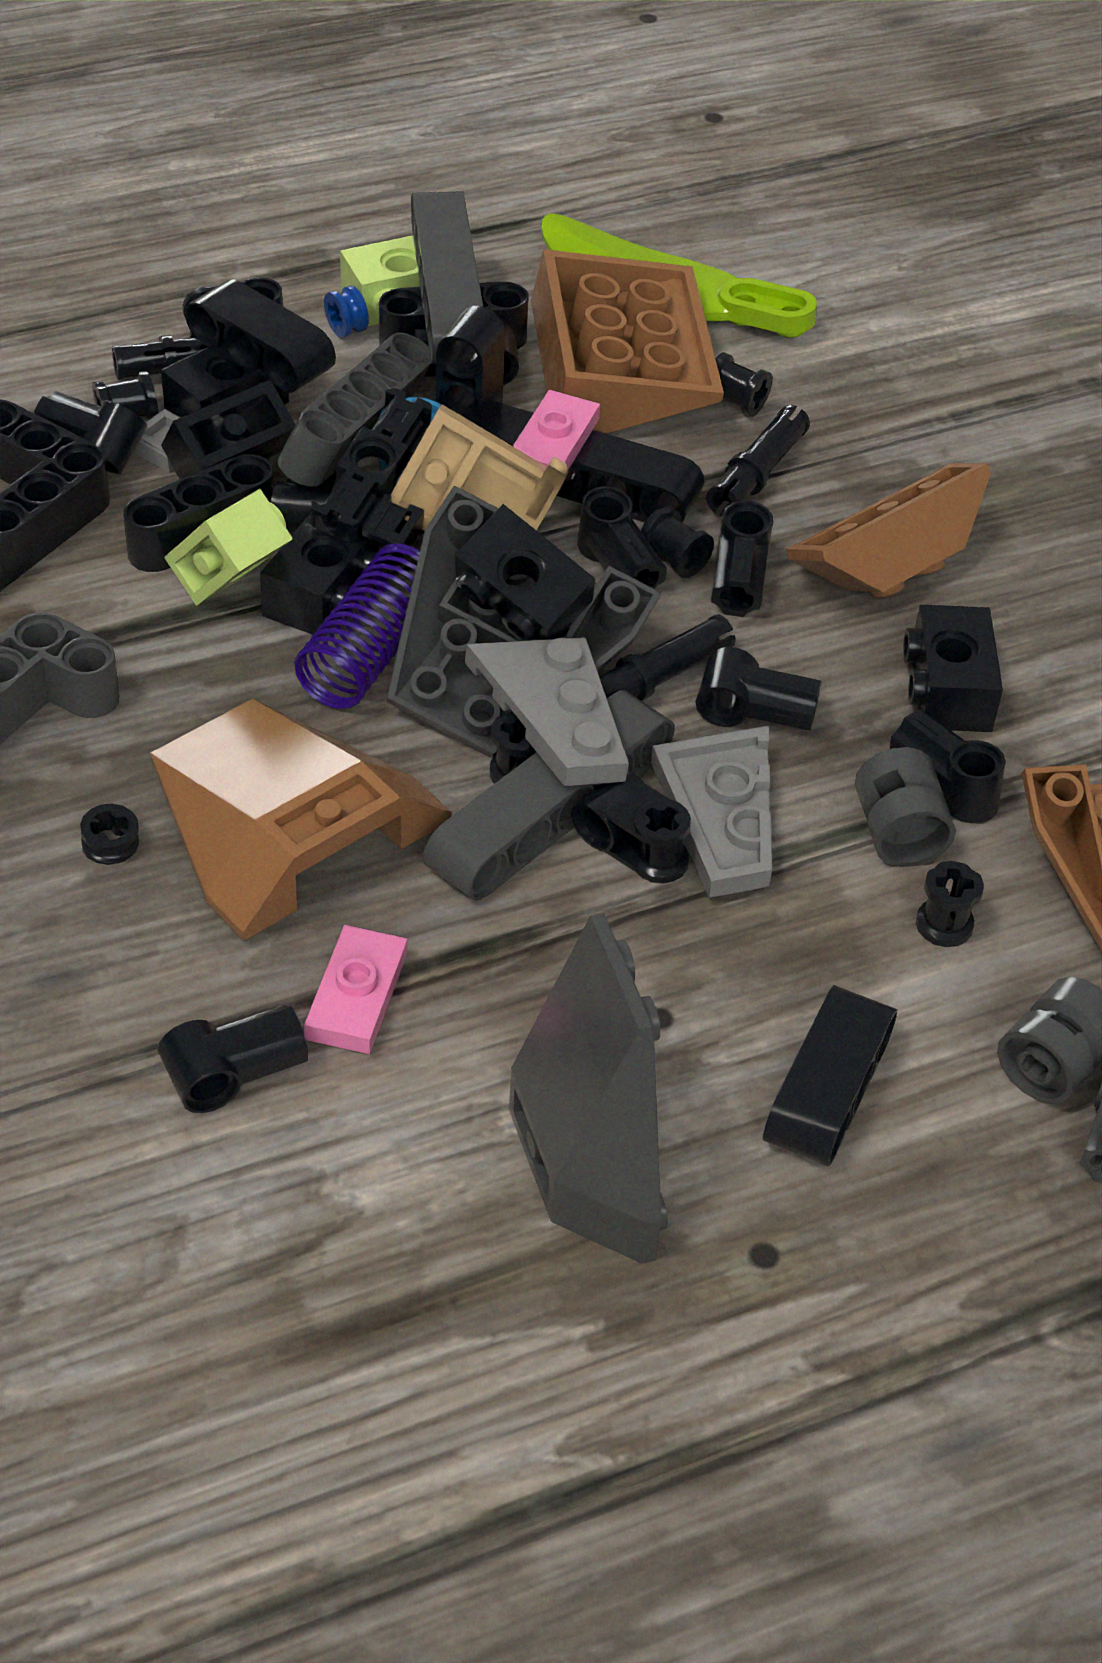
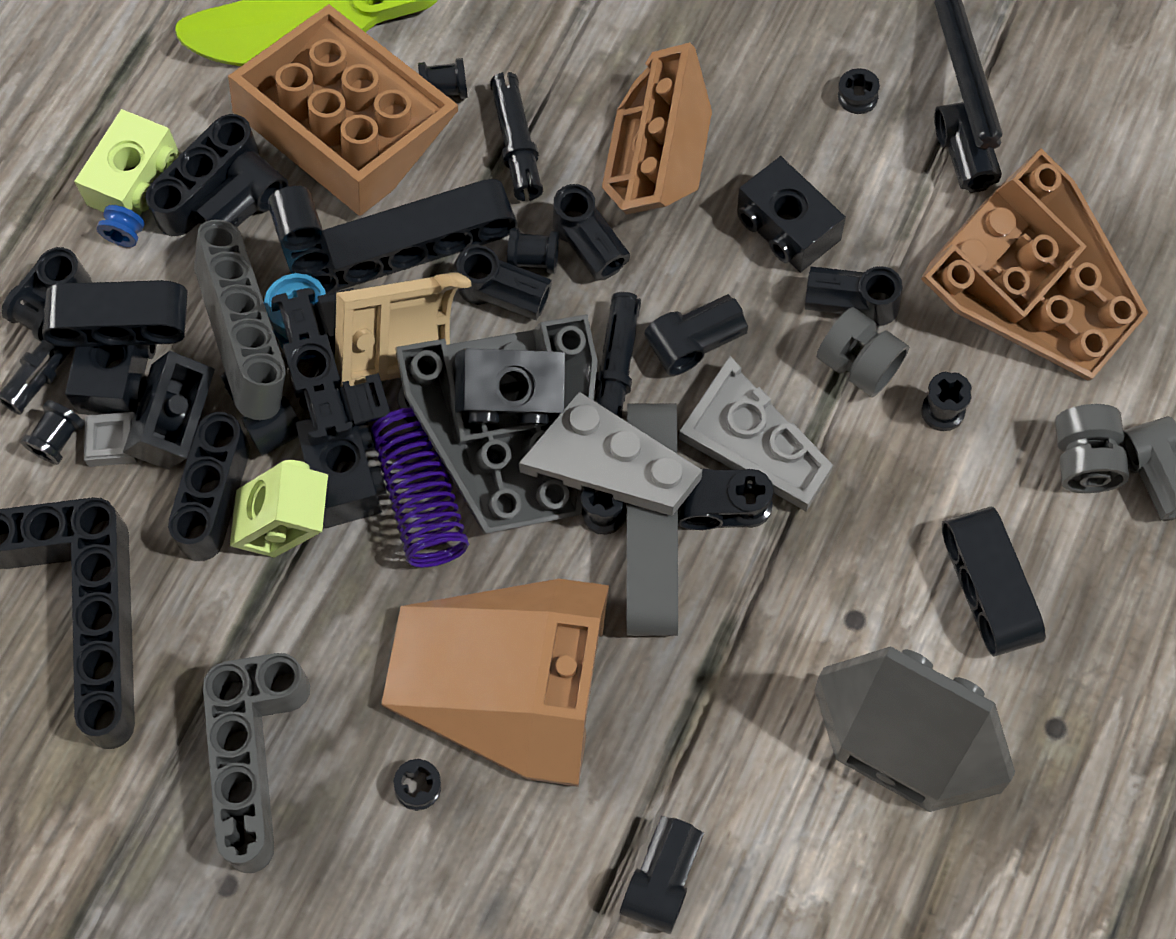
camera: 35 degrees left, 20 degrees up
black piece [34,391,147,474] -> none
bright pink plate [304,925,408,1055] -> none
dark grey beam [411,191,483,364] -> none
bright pink plate [513,390,600,468] -> none

